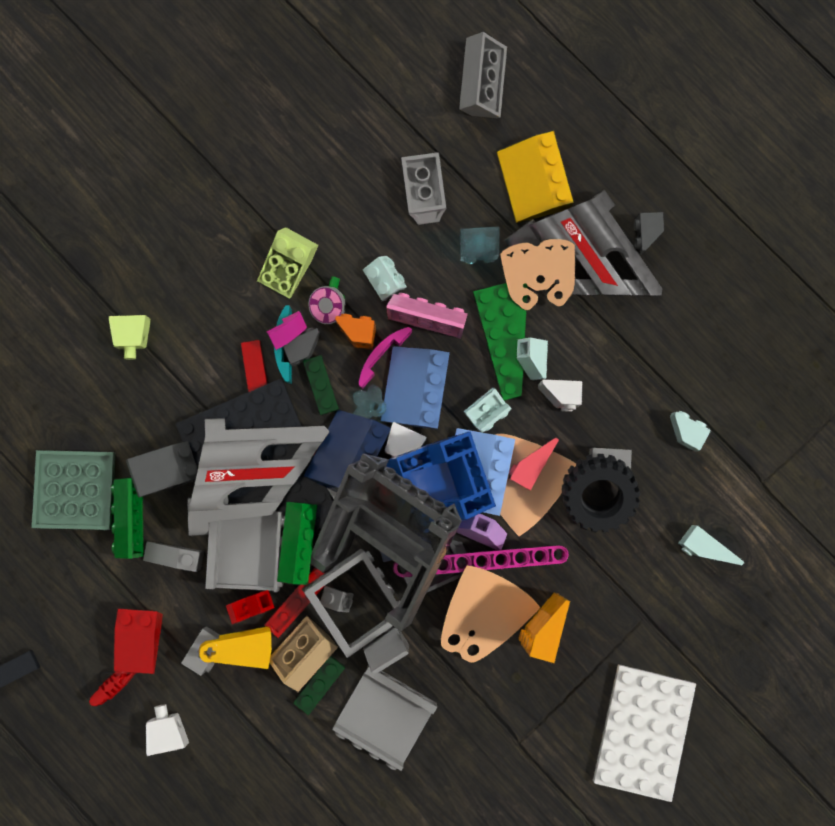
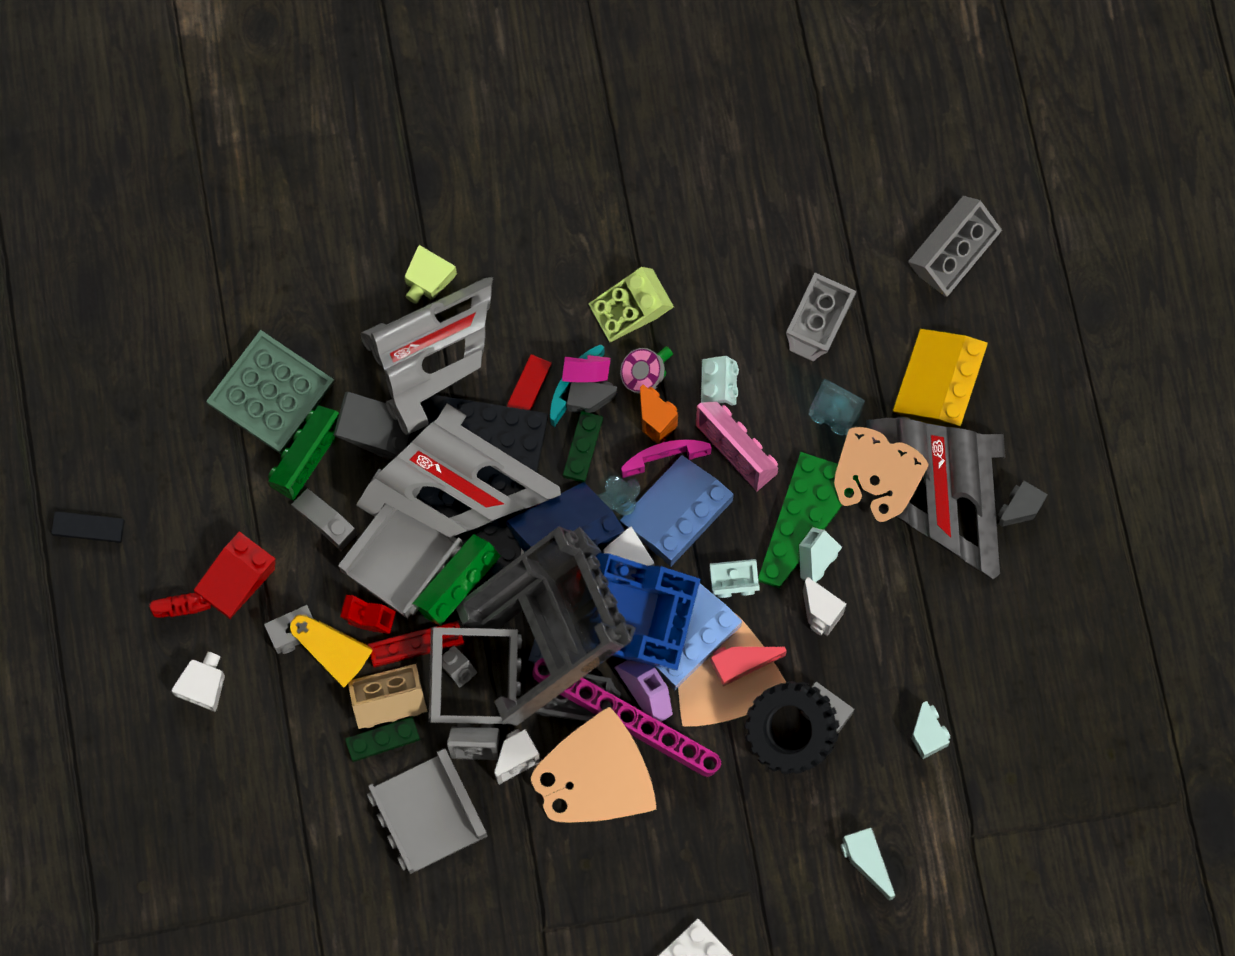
camera: 35 degrees right, 10 degrees down
light orange slope [519,593,570,663] -> none
none -> light grey panel [361,277,493,435]
none -> white slope [495,729,540,784]

